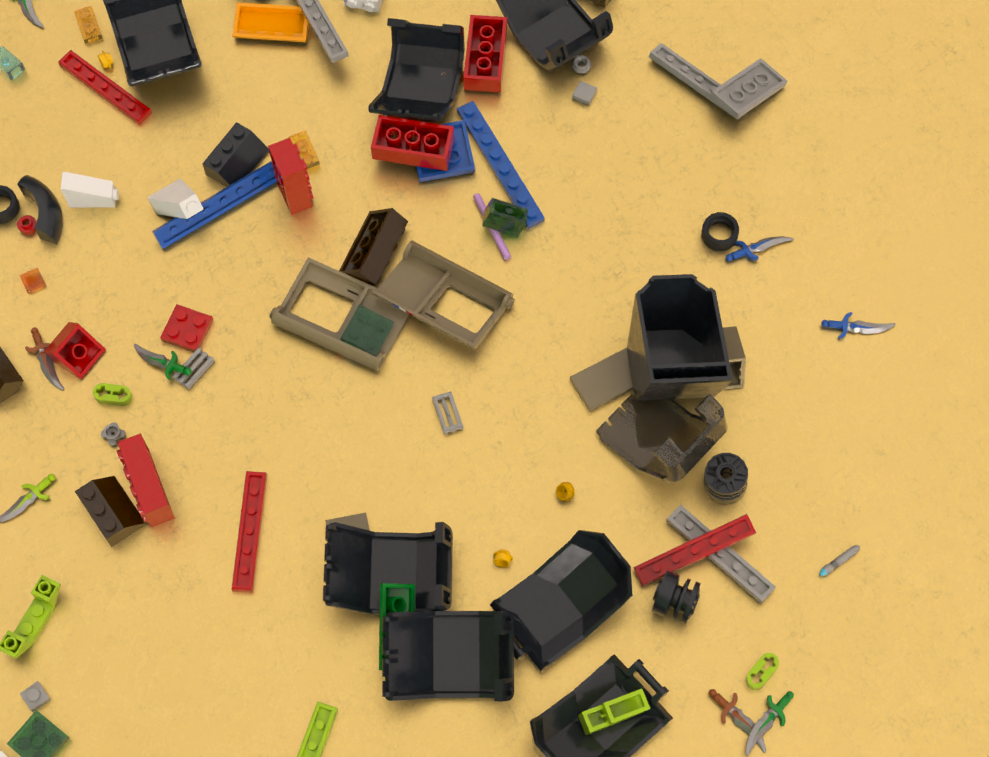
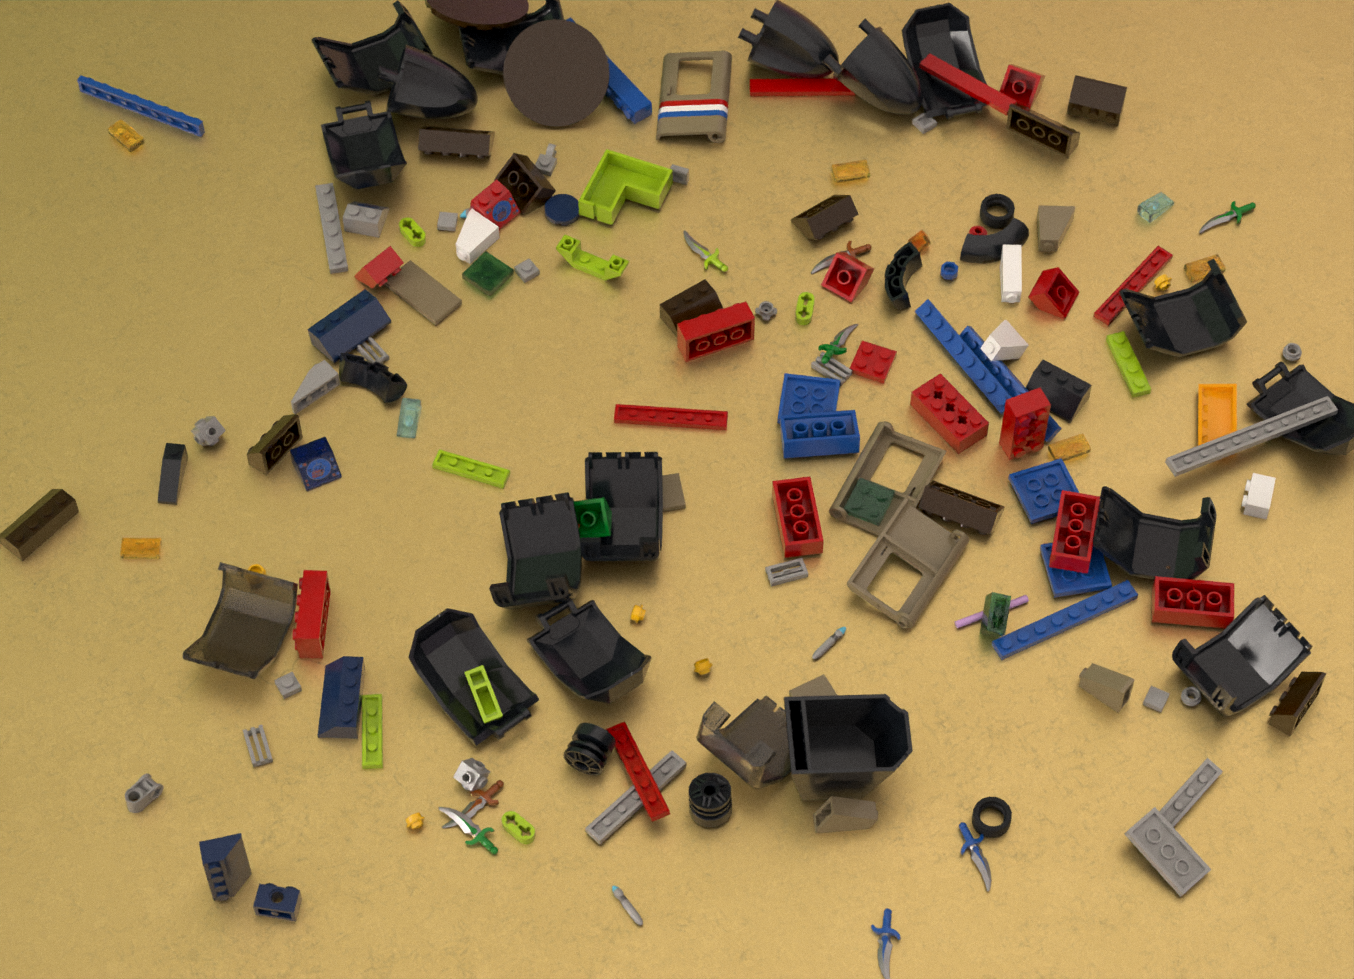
camera: 90 degrees right, 10 degrees down
none -> light grey brick [453,758,490,791]
none -> red brick [772,476,824,558]
none -> blue plate [777,373,840,424]
none -> blue slope [780,410,860,458]
none -> light grey piece [812,626,846,659]
none -> black brick [884,242,922,310]
none -> red brick [910,373,989,454]
none -> blue plate [915,299,1012,415]
none -> blue tile [940,262,958,280]
none -> blue plate [1008,458,1079,524]
none -> red slope [1028,267,1079,319]
none -> dark tan slope [1037,205,1075,252]
none -> dark tan slope [1079,663,1134,713]
none -> lime plate [1106,331,1151,398]

